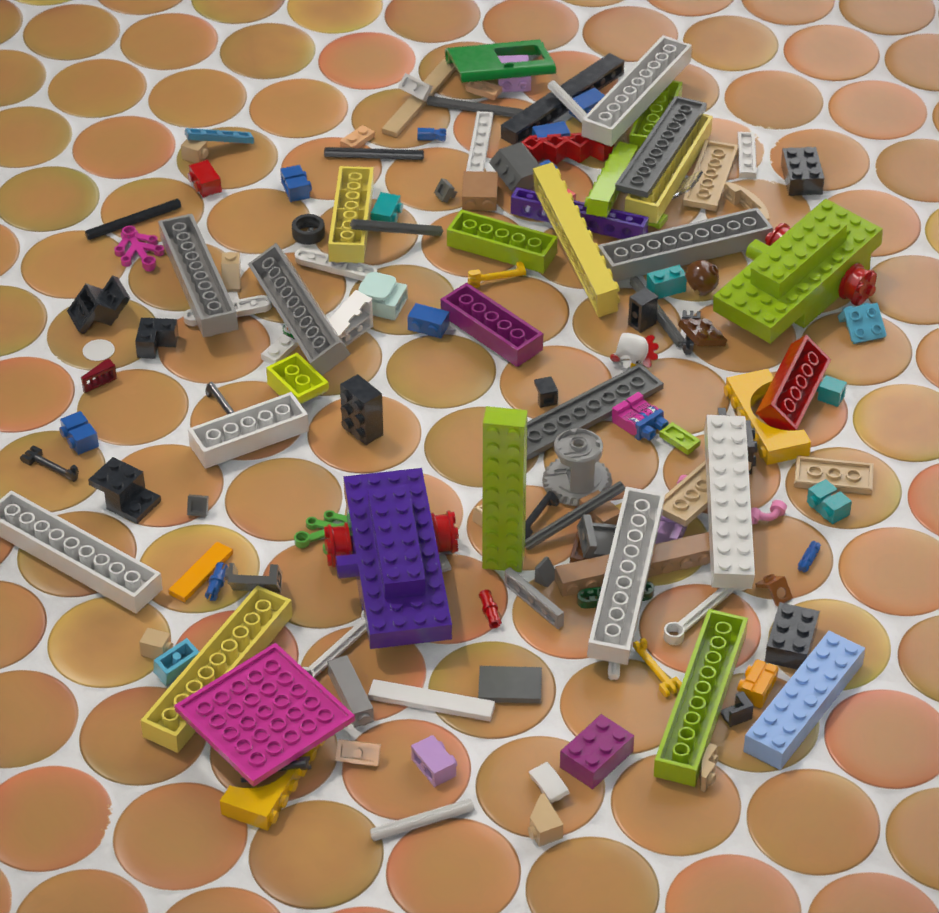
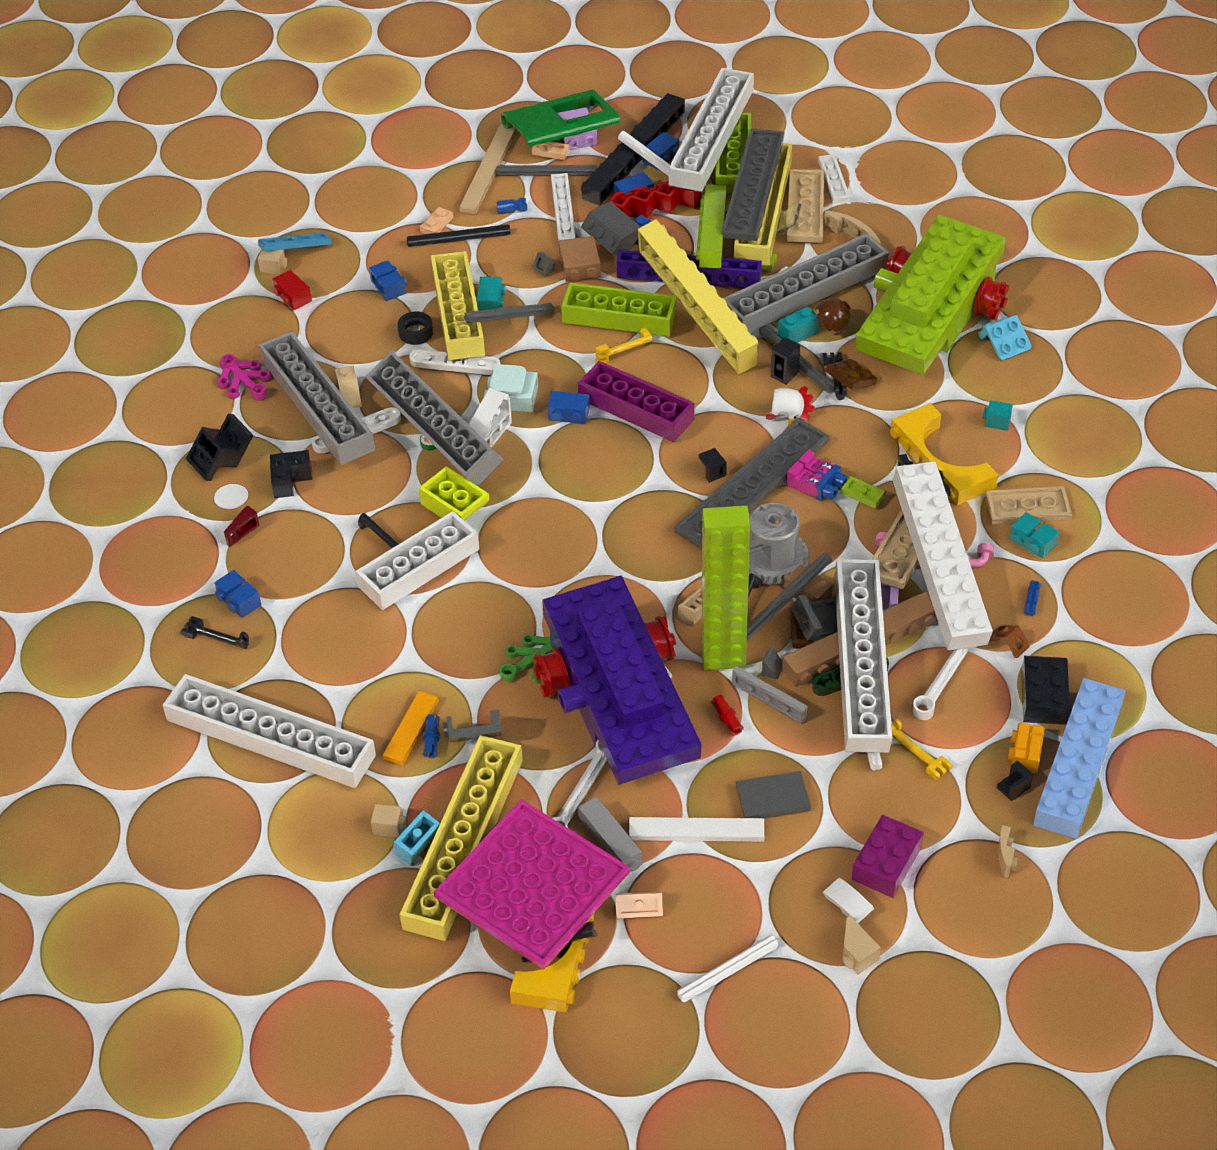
camera: 10 degrees left, 5 degrees up
black axle [85,199,181,240] -> none
black bracket [88,457,161,524] -> none
dark grey tile [187,494,209,517] -> none
white plate [261,334,298,364] -> none
black brick [340,374,384,445] -> none
white plate [398,73,433,102] -> none
lavender brick [411,735,457,787] -> none
lime brick [653,609,748,787] -> none
red brick [756,335,831,431] -> none
brick [781,147,824,196] -> none

